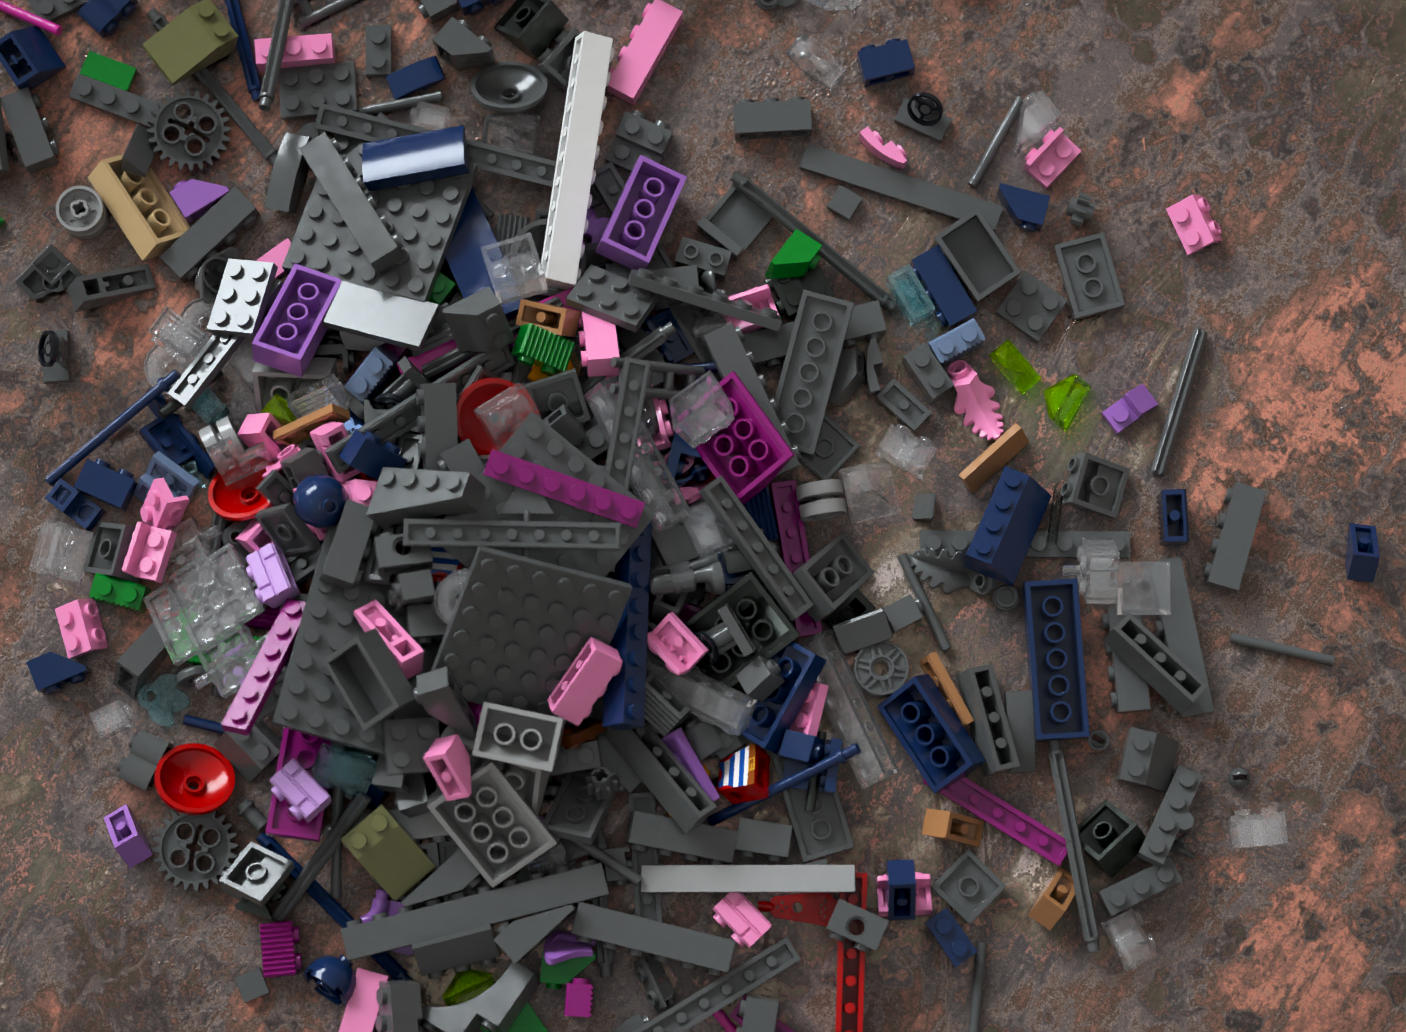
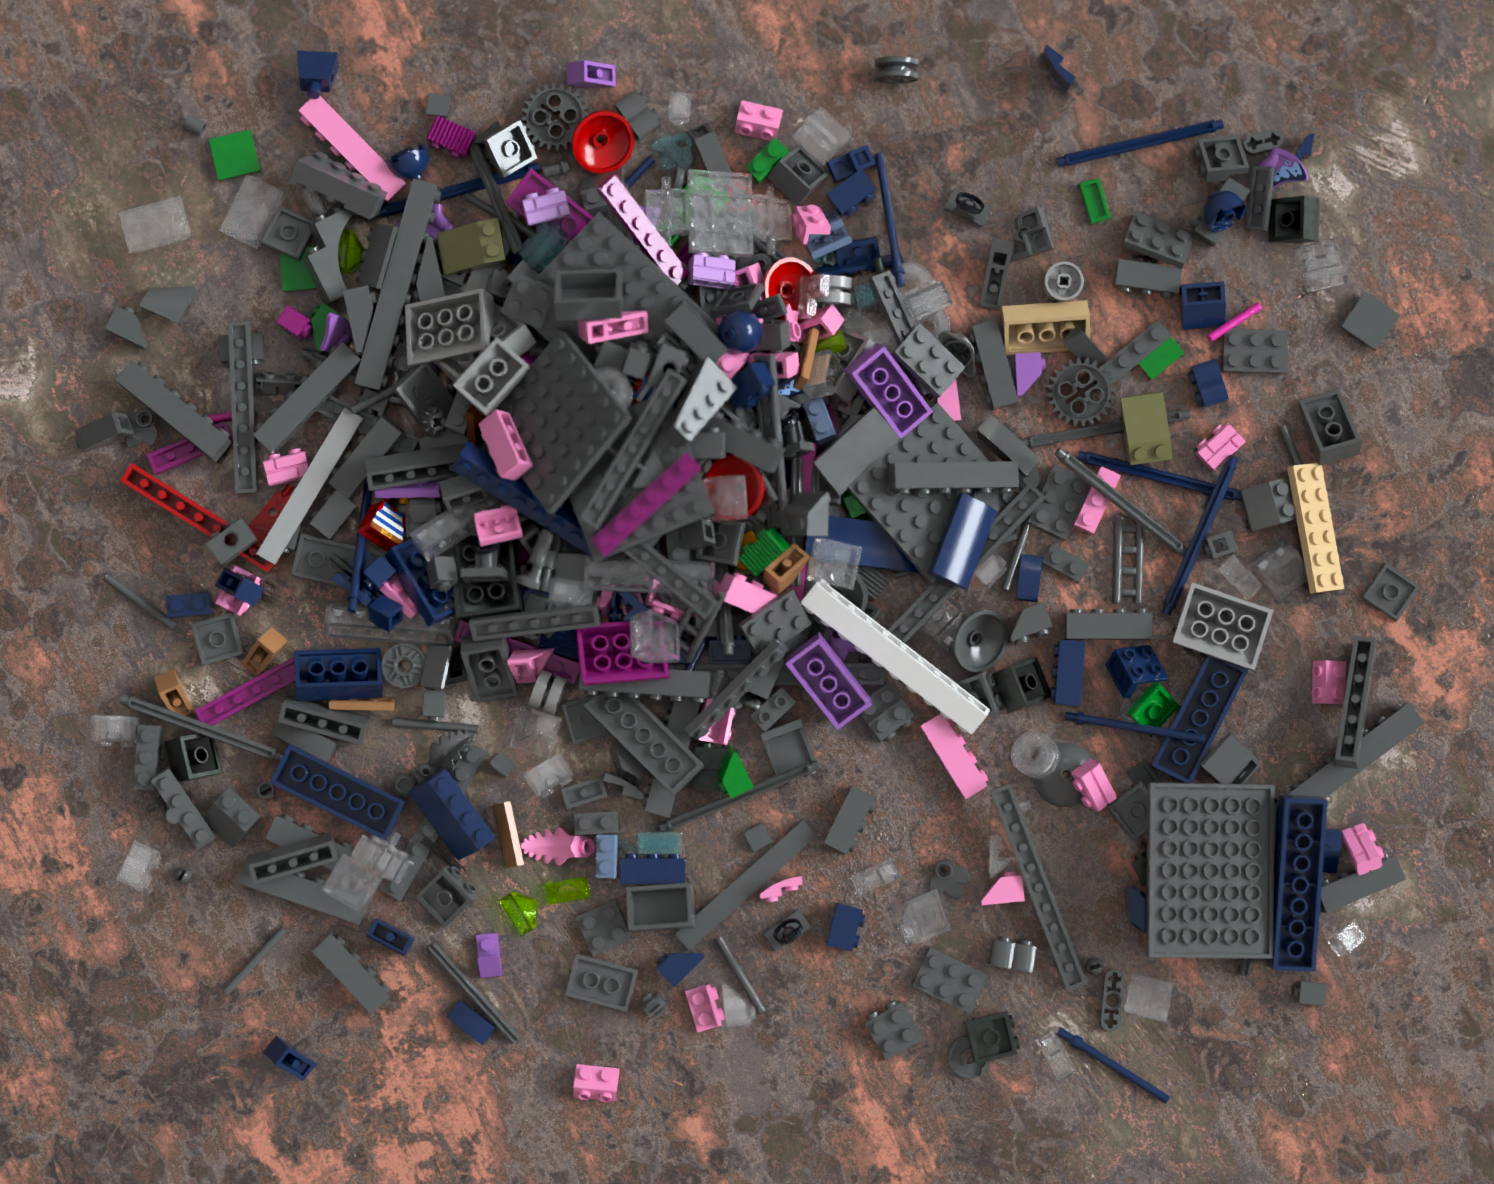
camera: 115 degrees right, 5 degrees up
dark blue slope [26,651,92,695] -> none
bright pink bracket [122,522,177,583] -> none
dark grey slope [414,666,477,740] -> none
bright pink slope [423,734,472,801] -> none
none -> dark blue brick [368,594,402,632]
none -> dark blue slope [446,1000,496,1045]
none -> bright pink slope [508,648,555,684]

